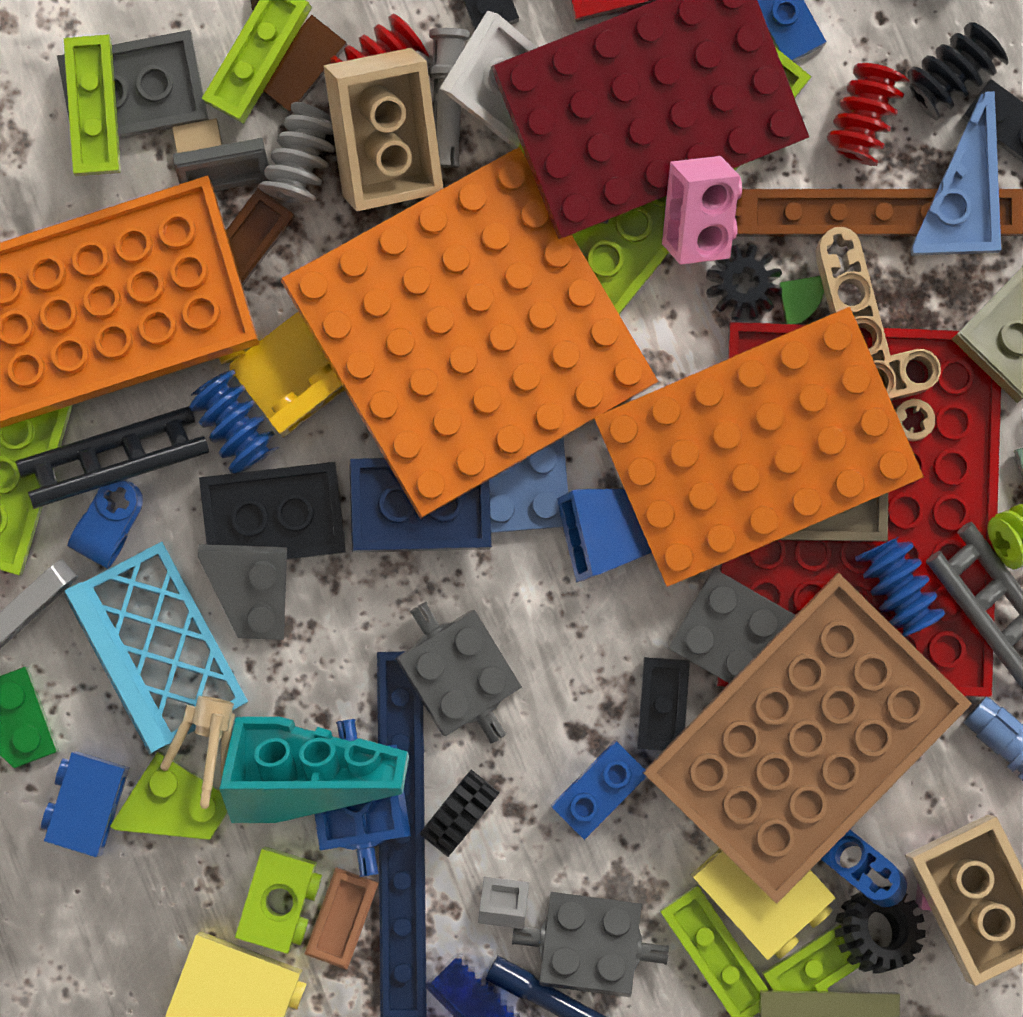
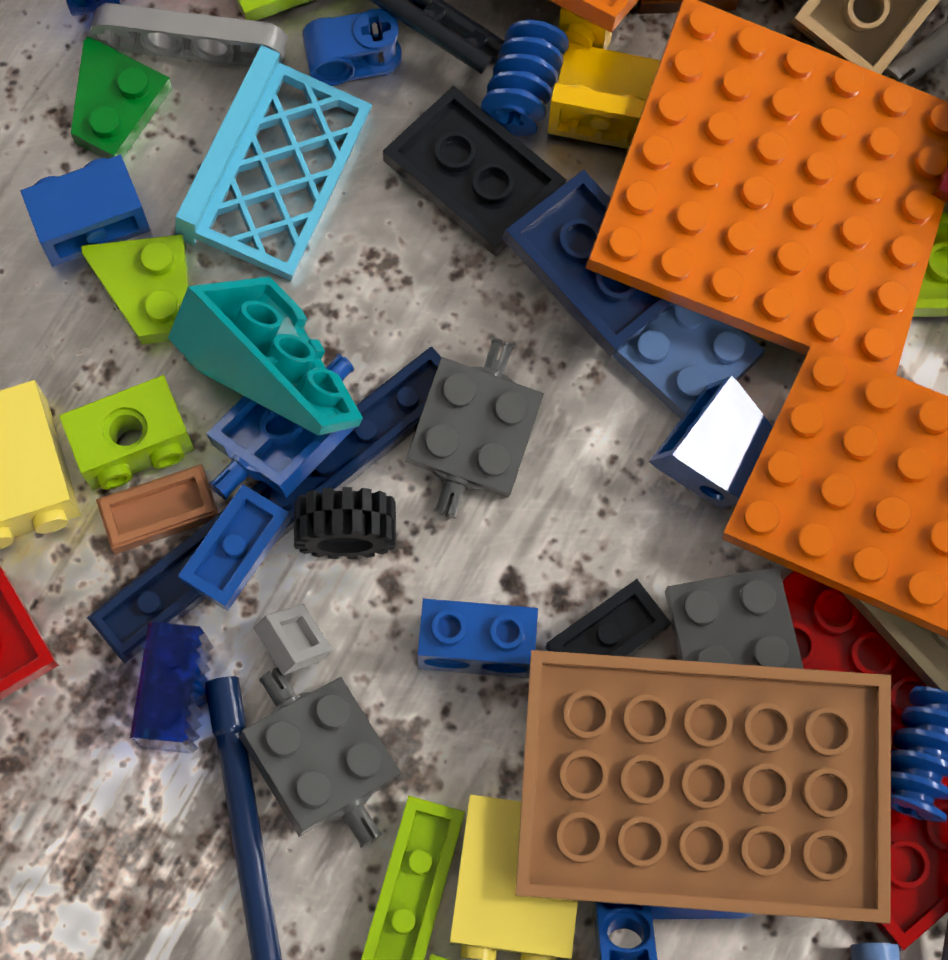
camera: 50 degrees right, 15 degrees down
tan plant [160,696,235,809] -> none
dark grey wing [198,544,287,640] -> none
none -> blue plate [178,484,291,611]

